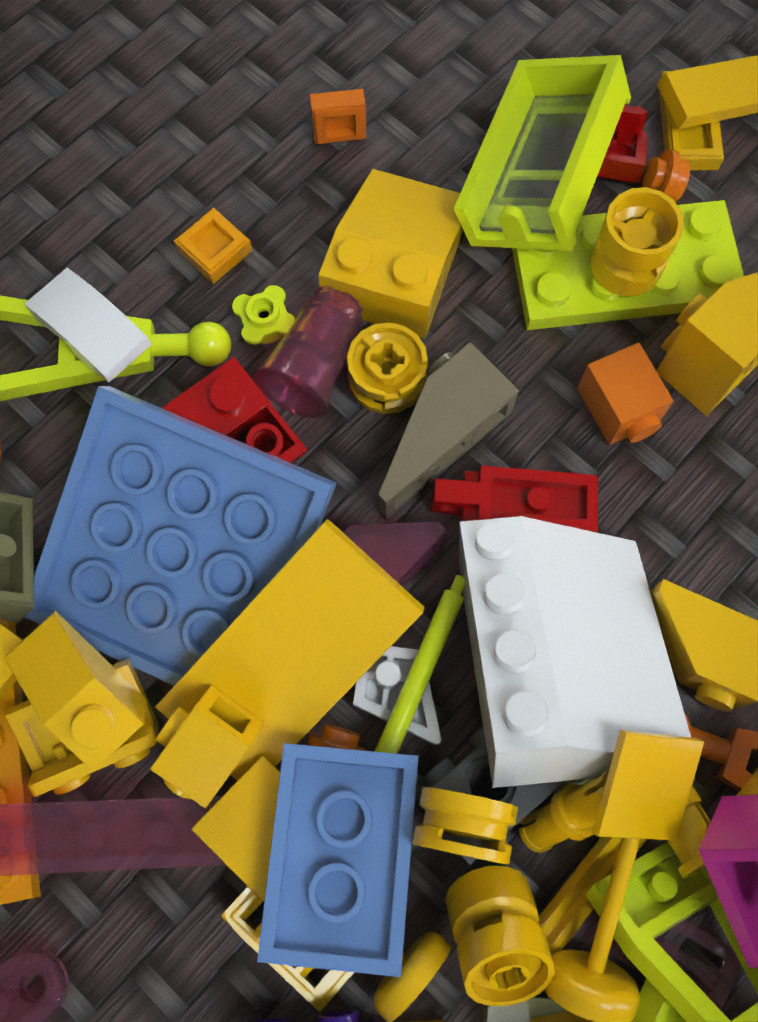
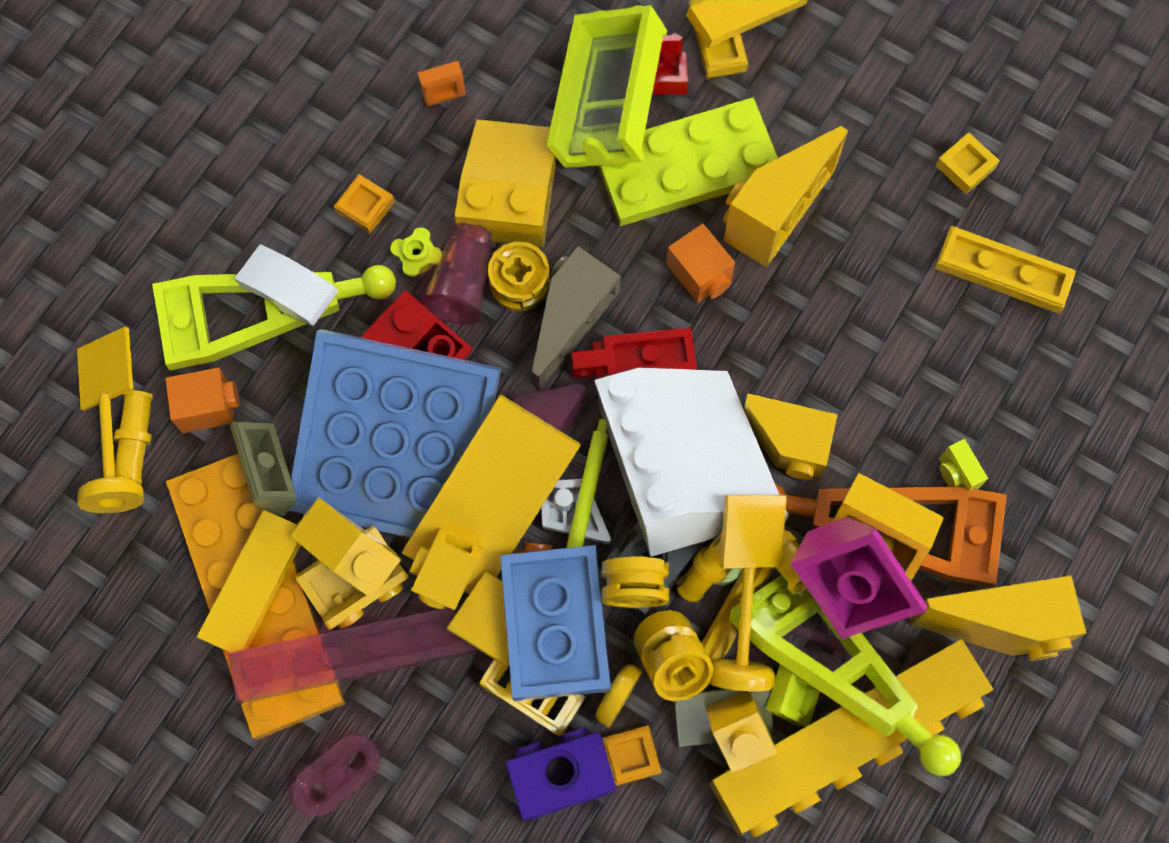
camera: 10 degrees left, 0 degrees up
yellow wheel [590,187,684,297] -> none
orange plate [642,149,690,202] -> none

